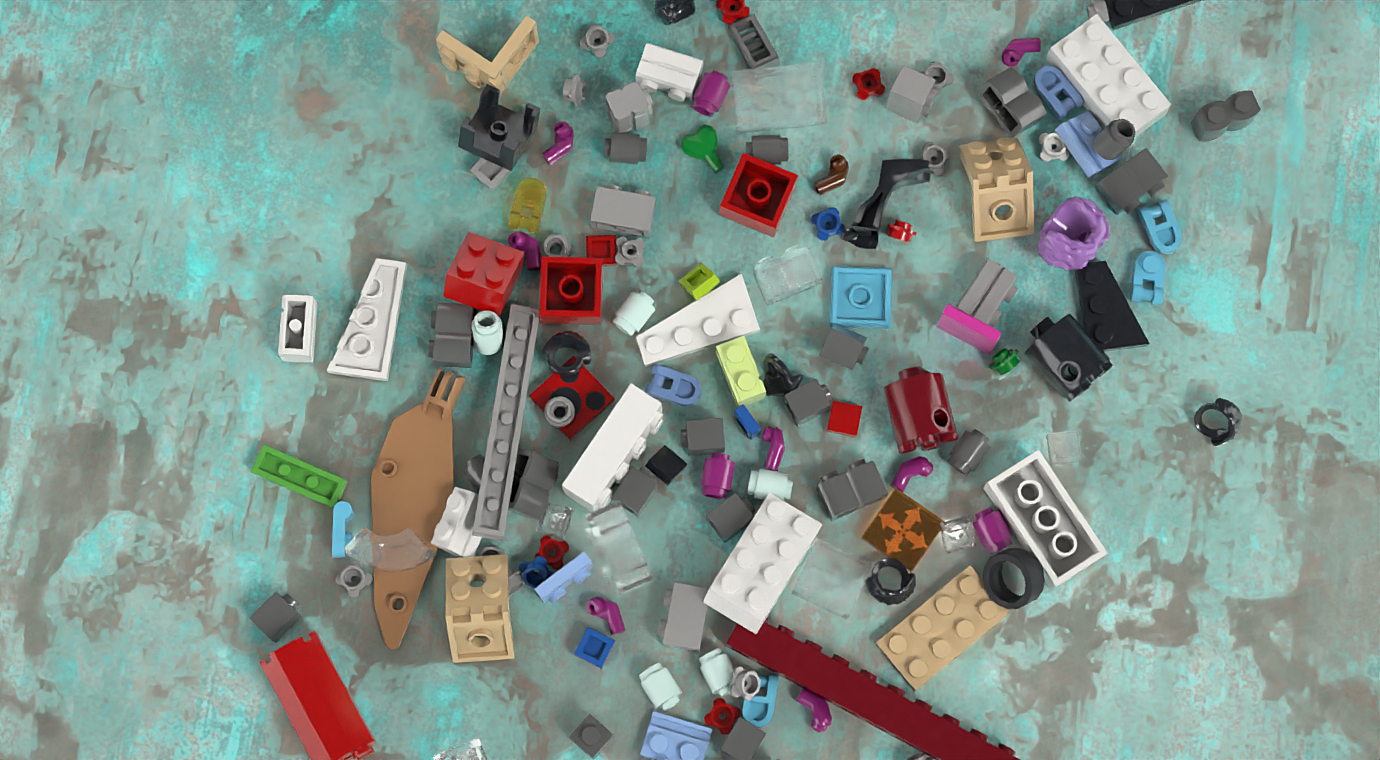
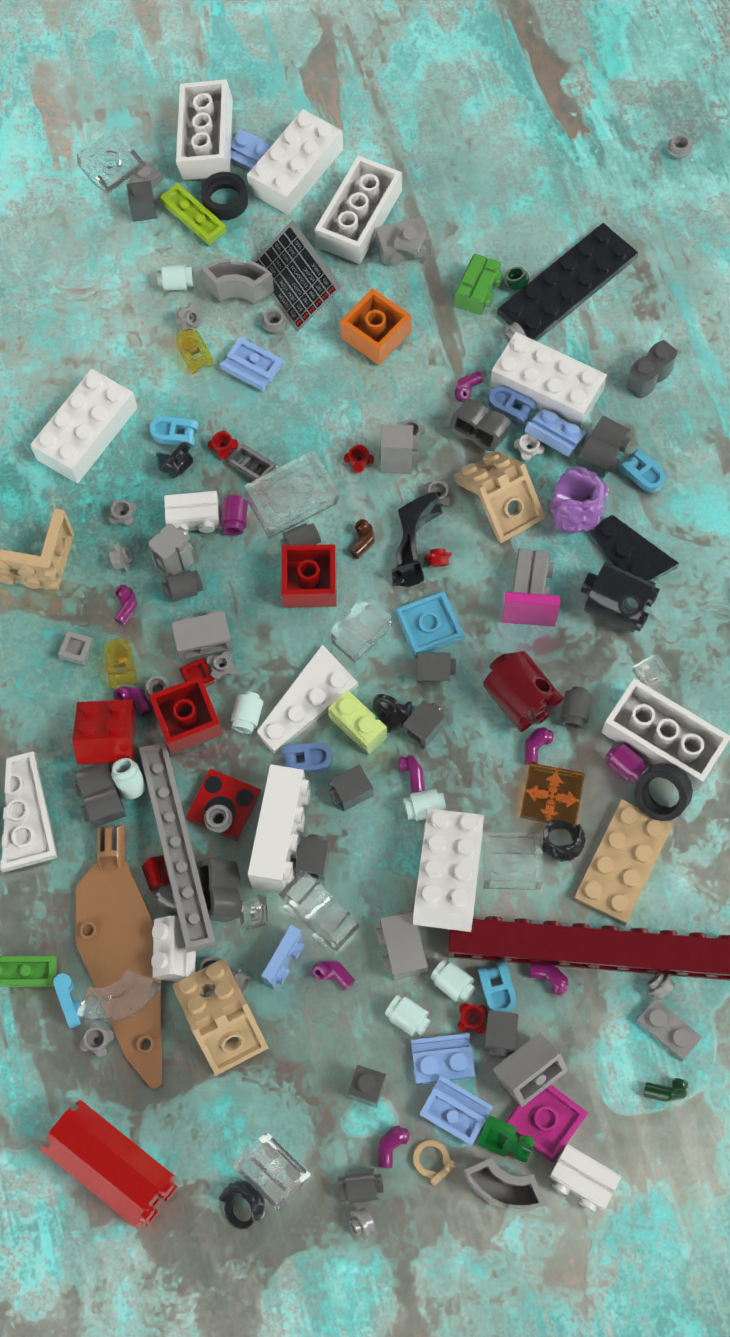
camera: 20 degrees left, 10 degrees down
dark grey brick [250,592,302,643] -> none
black panel [458,84,541,171] -> none
blue plate [519,556,554,588] -> none
red plate [534,535,569,570] -> none
black piece [542,330,592,376] -> none
blue plate [574,627,616,669] -> none
black tile [645,445,688,486] -> none
lime plate [678,263,720,301] -> none
green rock [681,125,724,173] -> none
magenta brick [700,453,735,499] -> none
dark grey brick [706,493,755,543] -> none
light grey plate [730,666,760,701] -> none
blue tile [734,404,761,440] -> none
blue plate [811,207,845,241] -> none
dark grey brick [816,459,889,521] -> none
red tile [827,401,863,437] -> none
clear plate [939,515,976,554] -> none
green plate [989,348,1020,375] -> none
dark grey brick [1093,119,1136,160] -> none
medium azure plate [1130,251,1166,306] -> none
none -> red slope [142,855,170,891]

